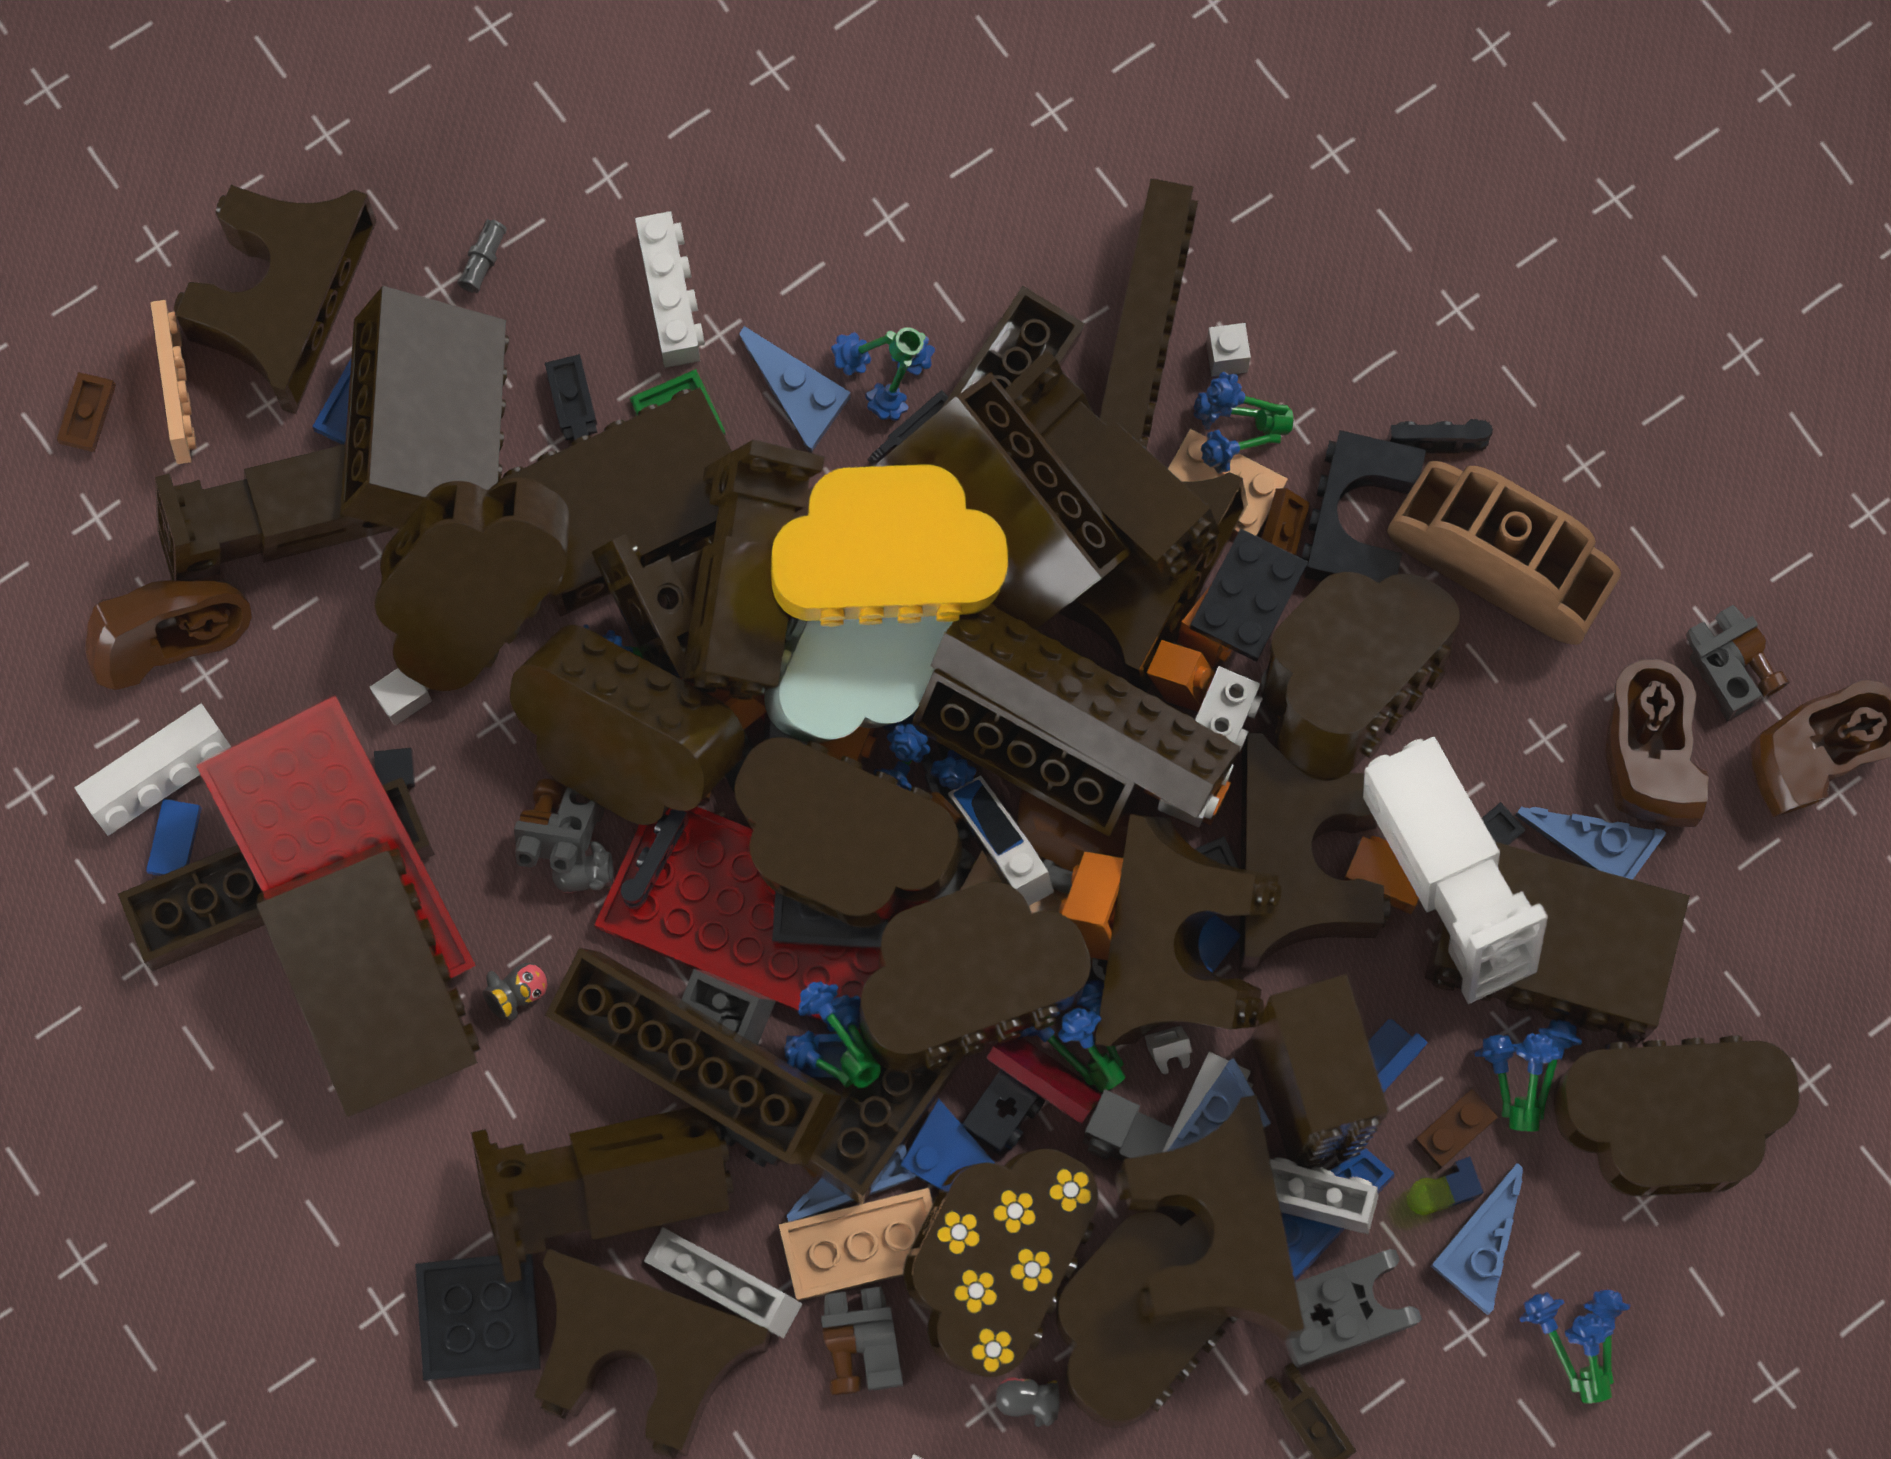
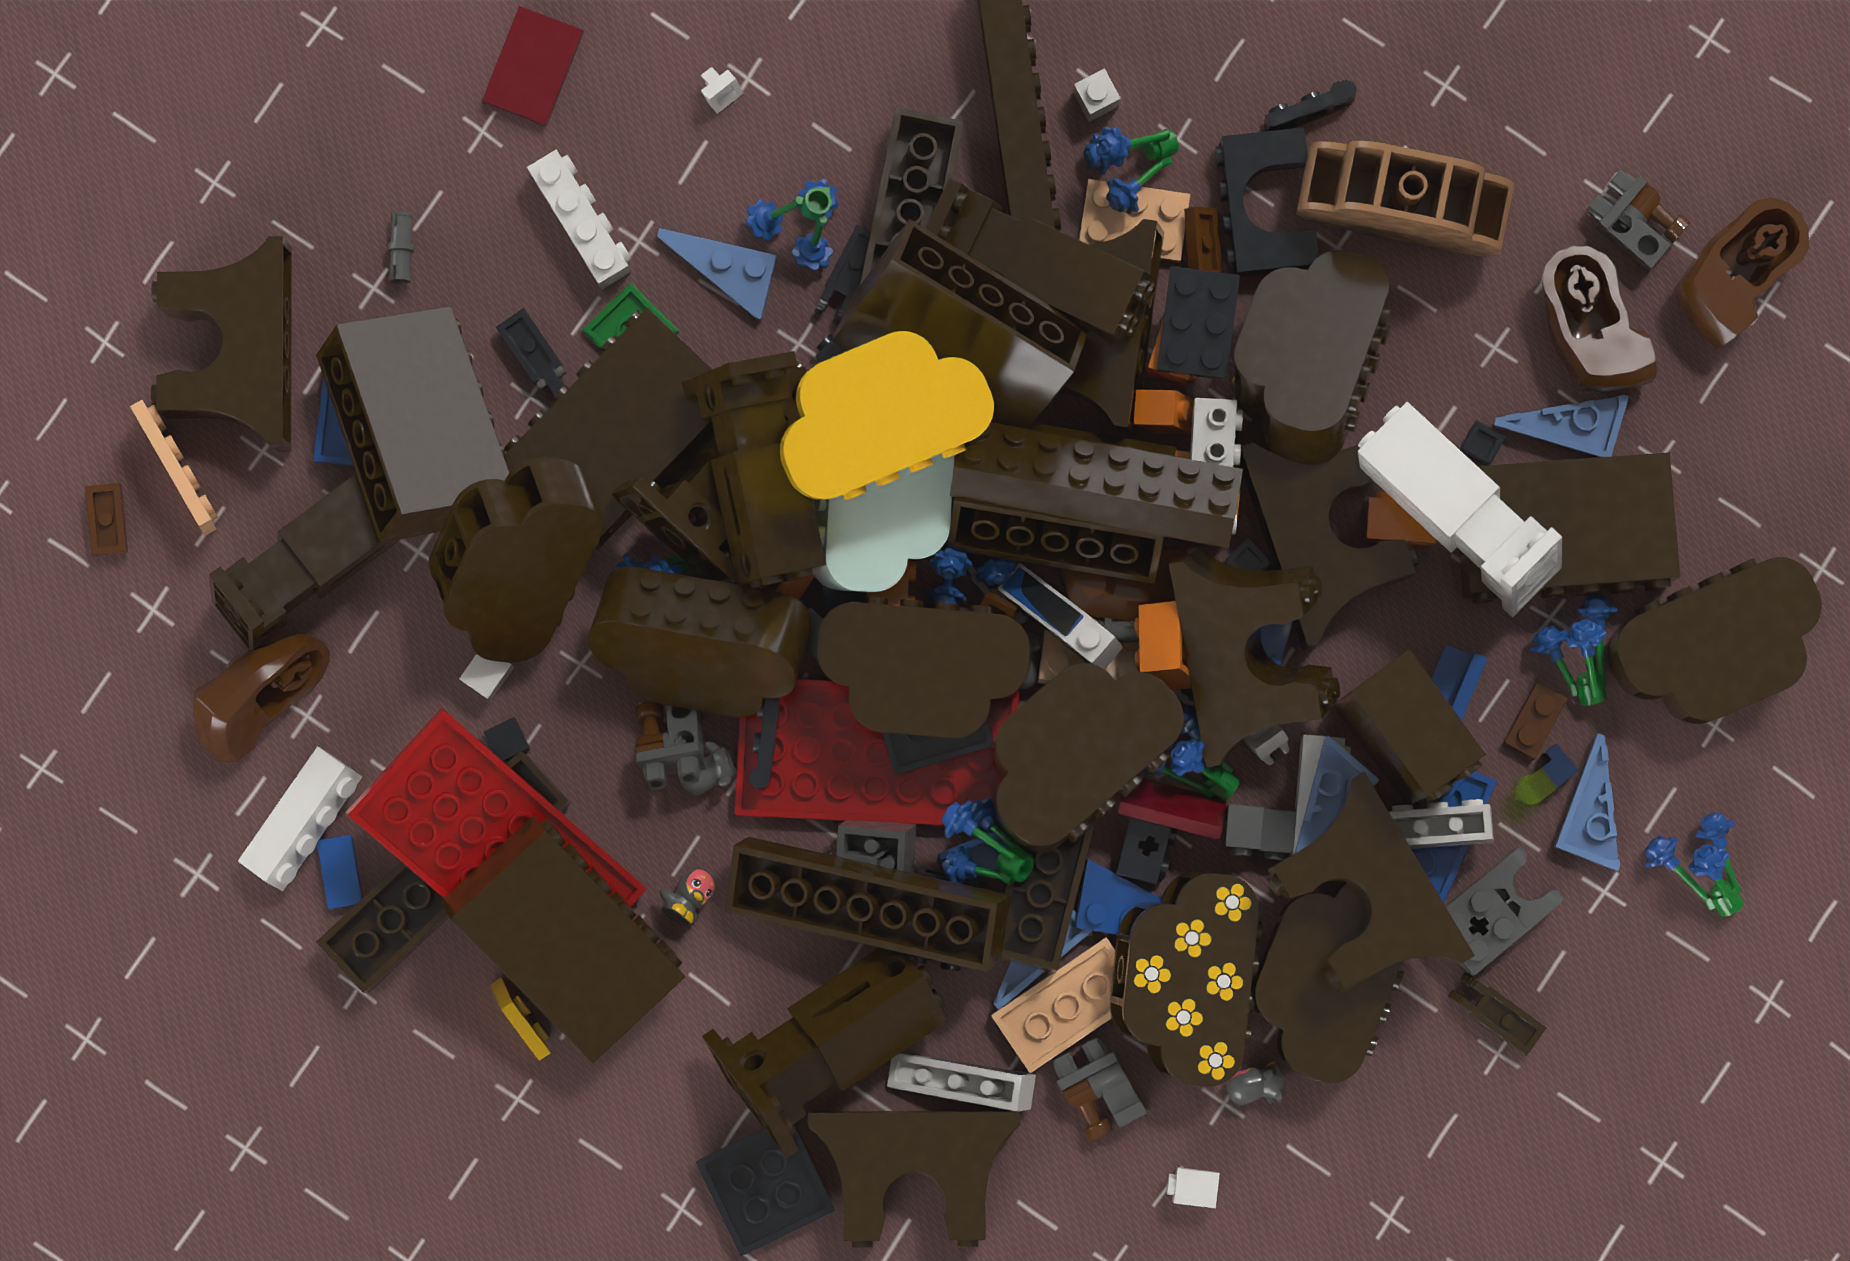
camera: 15 degrees left, 10 degrees up
none -> dark red tile [482,6,584,127]
none -> yellow wing [490,977,551,1061]
none -> white tile [701,67,744,114]

